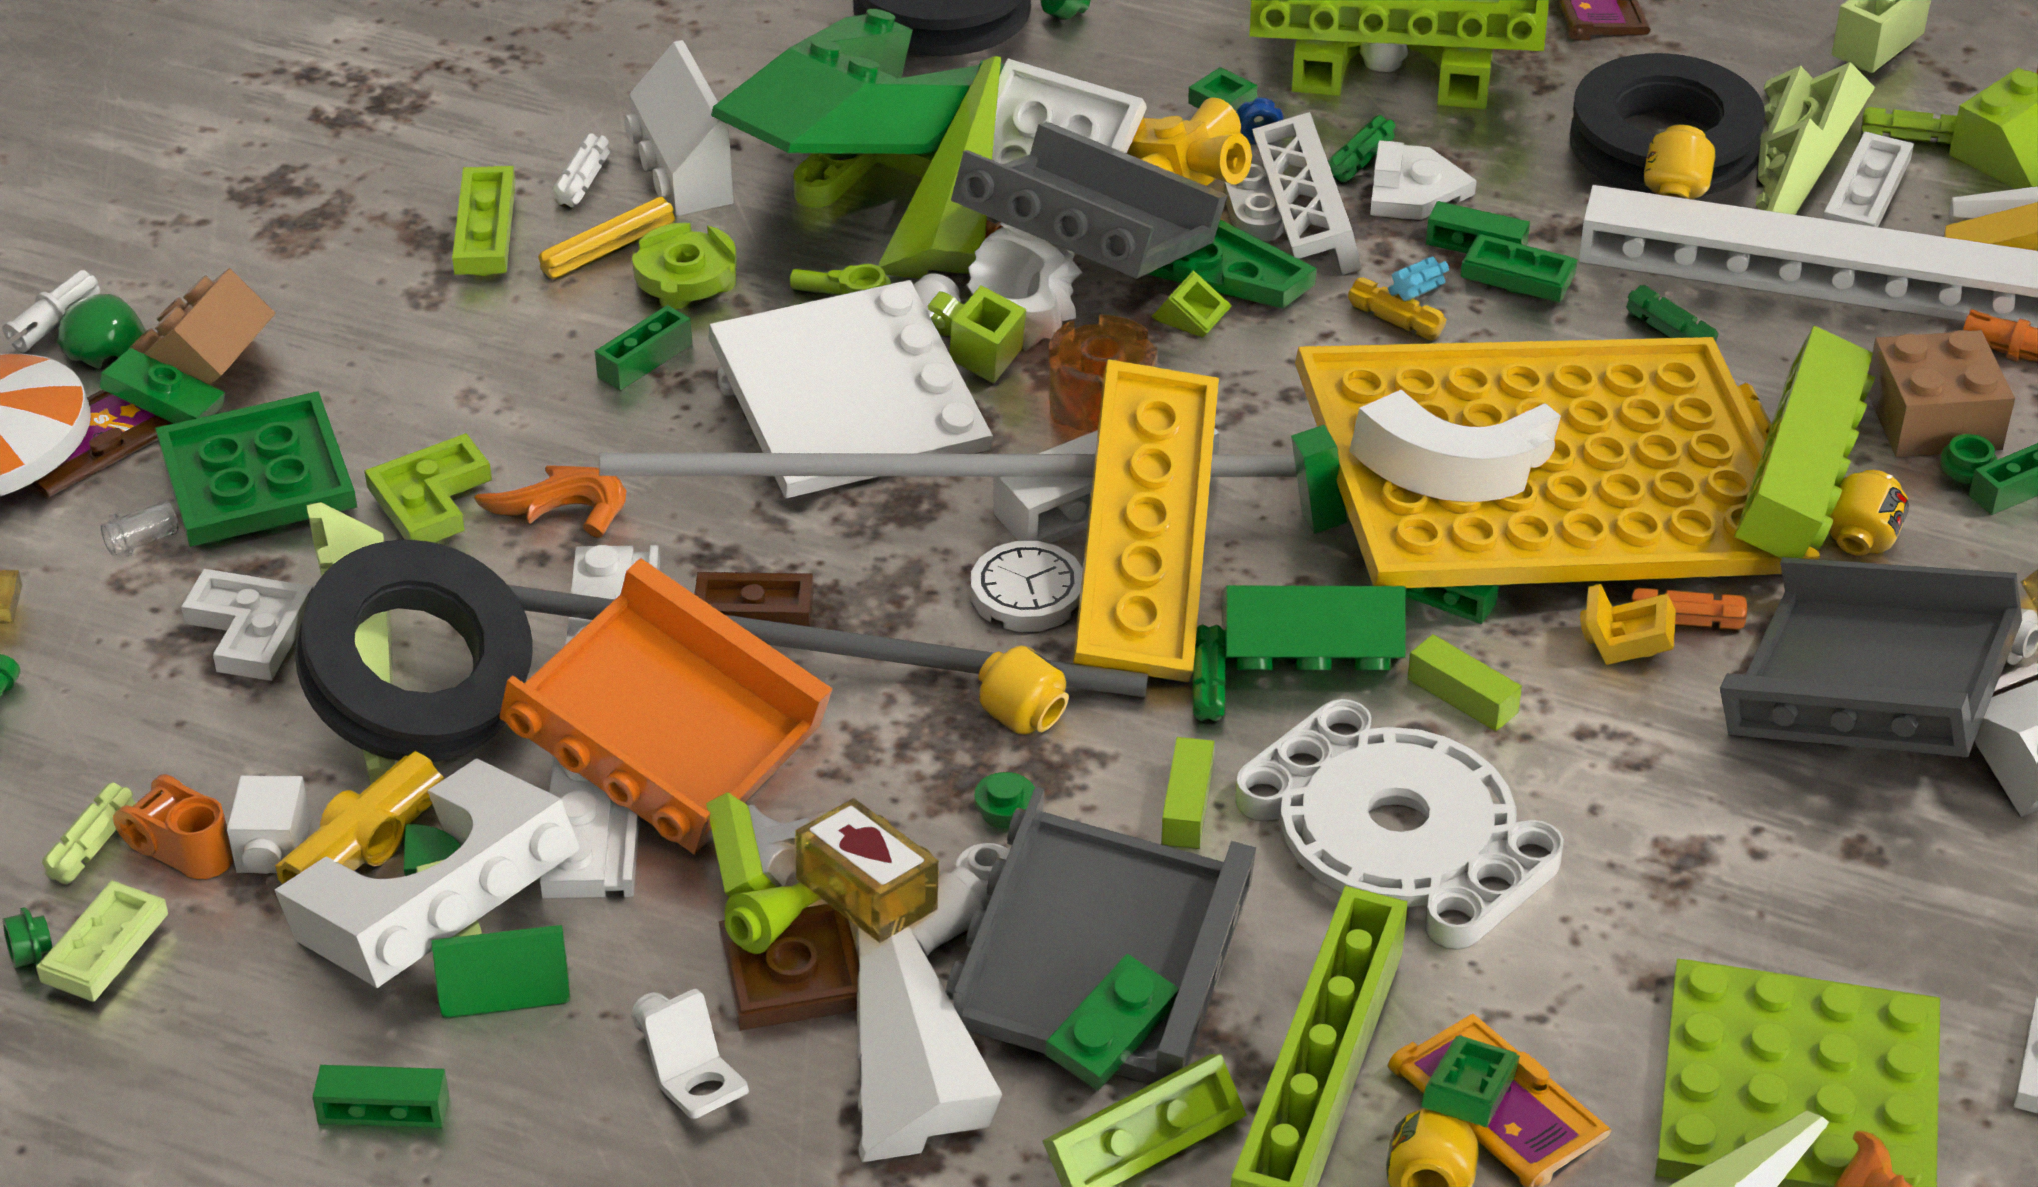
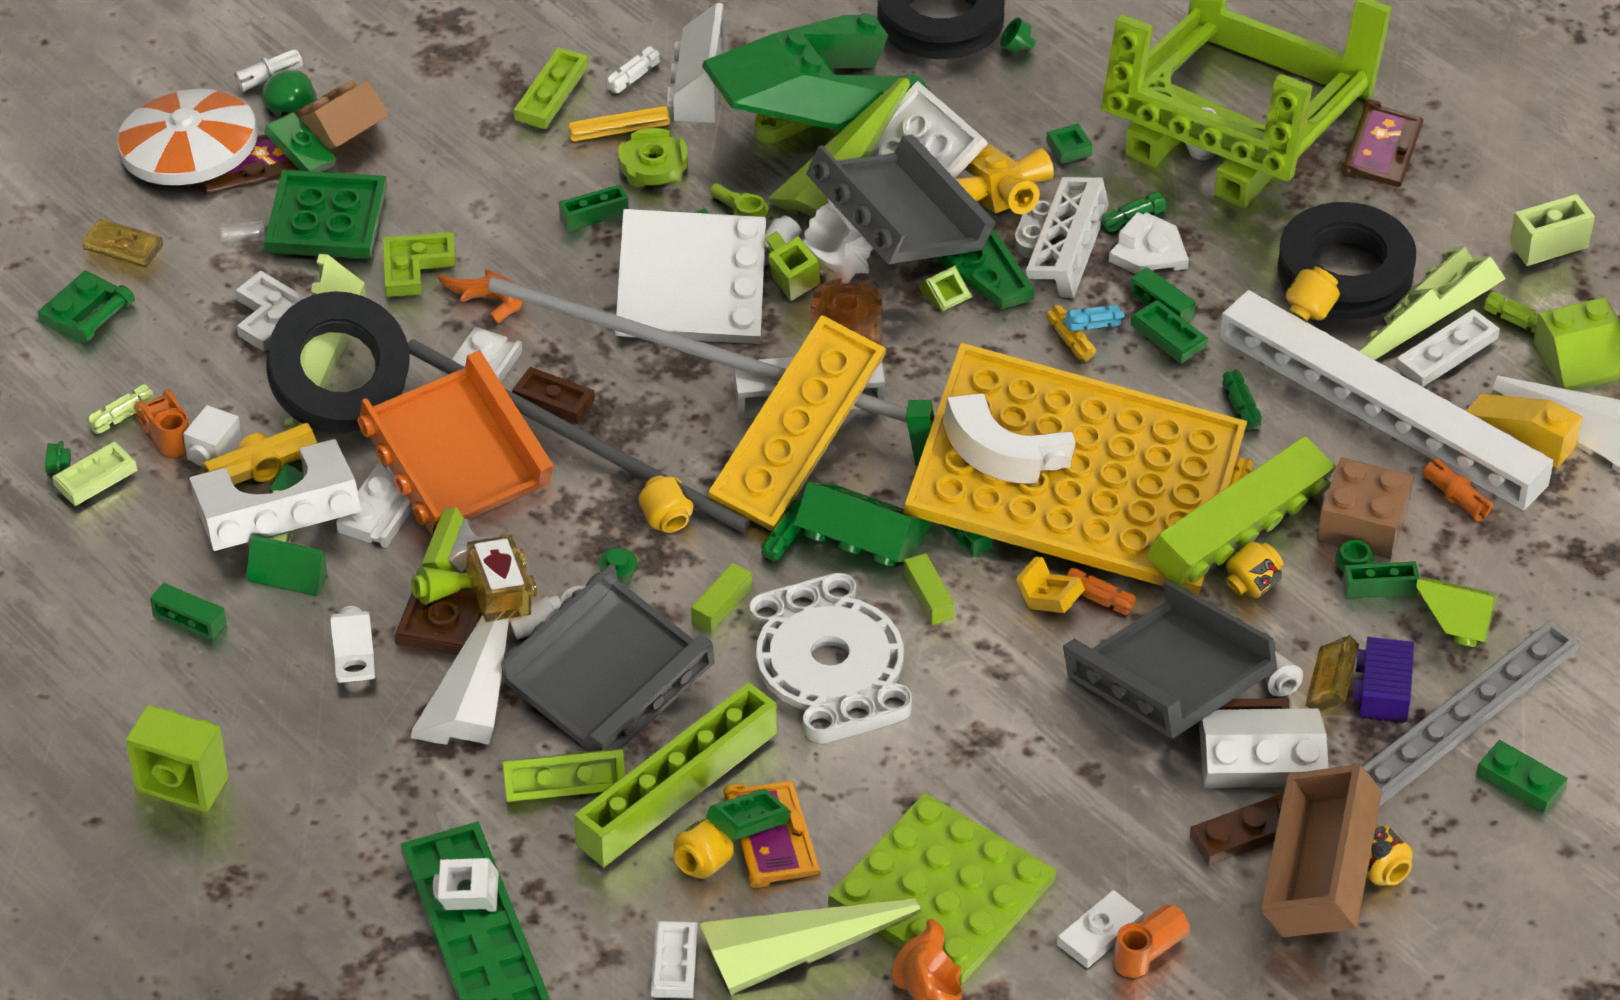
camera: 25 degrees right, 5 degrees up
white tile [971,541,1083,632] -> none
green plate [1045,953,1179,1091] -> none
blue plate [1236,97,1284,145] -> none

